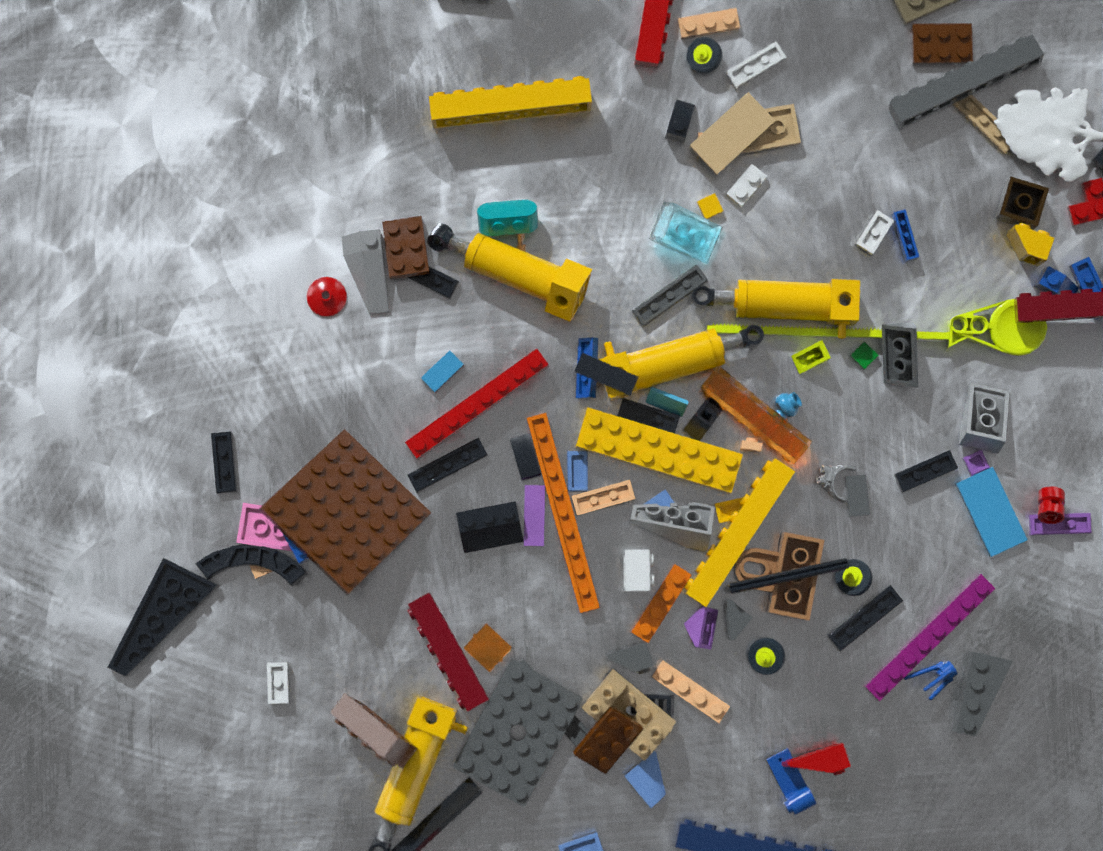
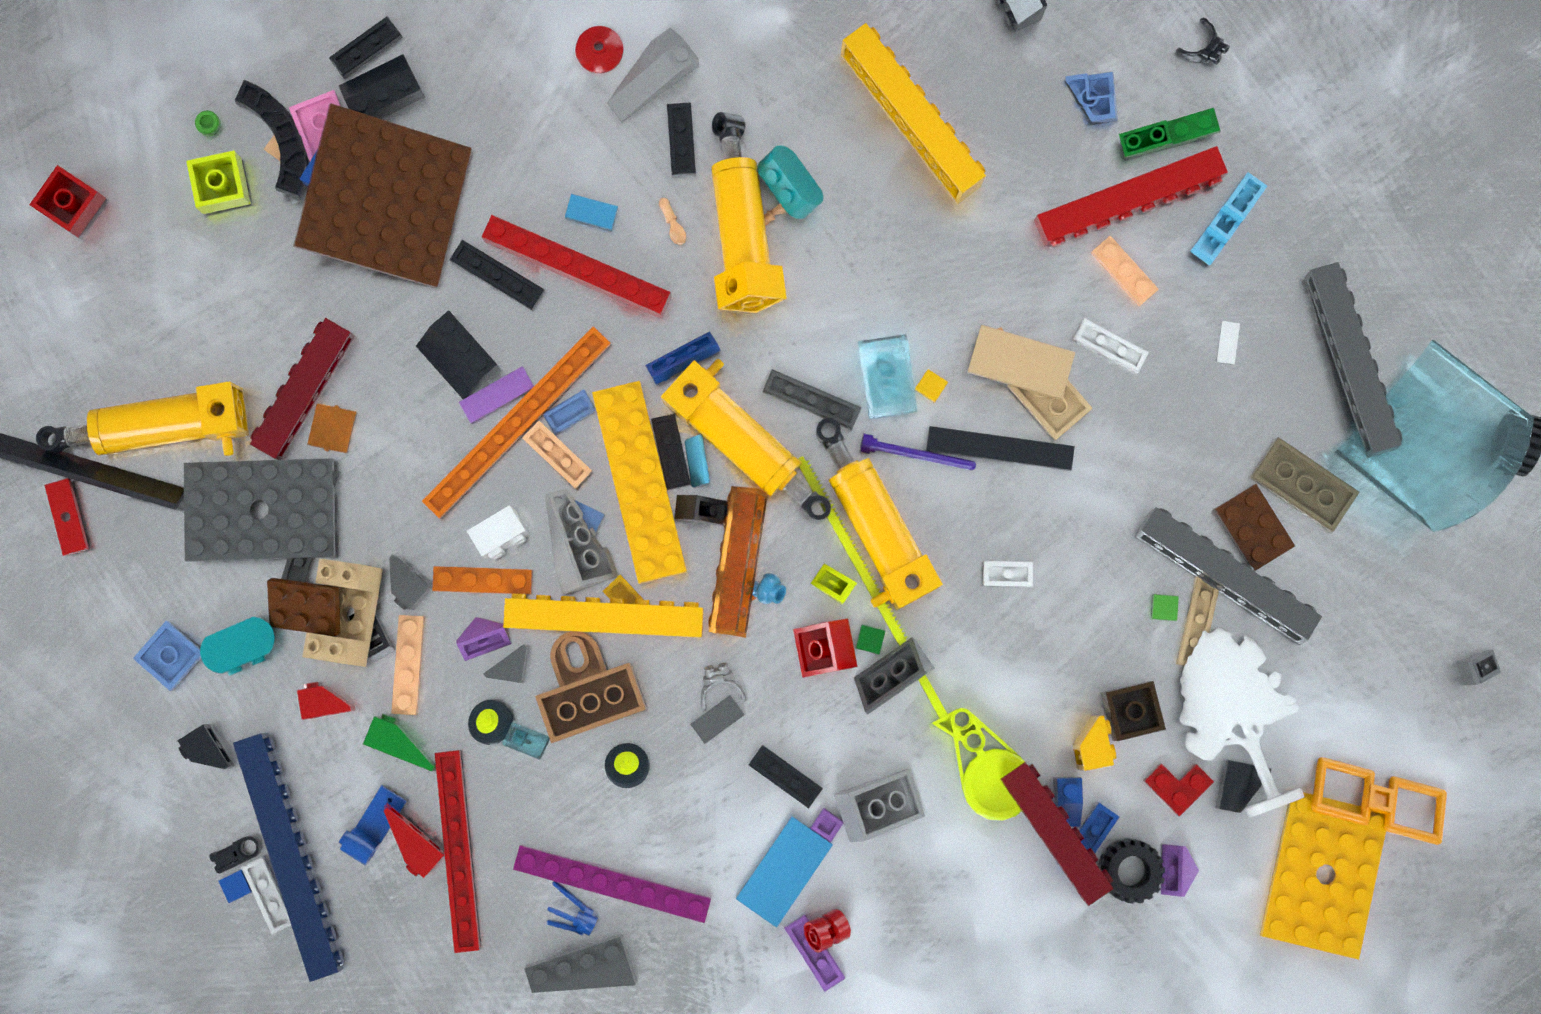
camera: 55 degrees right, 0 degrees up
black wing [107,558,218,676] -> none
white plate [267,662,289,704] -> none
brick [330,693,418,768] -> none
reddish brown plate [382,216,430,280] -> none
black slope [510,434,541,480] -> none
black tile [574,353,638,396] -> none
medium blue slope [625,751,666,808] -> none
black slope [665,99,695,143] -> none
black wheel [686,37,722,74] -> none
white plate [726,164,767,207] -> none
black axle [728,558,849,594] -> none
light nougat plate [740,437,763,453] -> none
black tile [827,585,903,652] -> none
blue piece [892,209,919,262] -> none
none -> red brick [29,165,106,238]
none -> neon yellow brick [186,150,251,214]
none -> bright green tile [195,110,221,136]
none -> teal brick [200,617,275,676]
none -> red slope [297,682,355,720]
none -> black slope [339,54,425,119]
none -> green slope [363,713,436,772]
none -> red plate [434,750,480,953]
none -> clear light blue slope [502,721,550,760]
none -> light nougat piece [659,197,686,245]
none -> red slope [793,618,858,678]
none -> dark purple piece [860,433,976,470]
none -> black tile [926,426,1075,471]
none -> bright green tile [1151,594,1179,621]

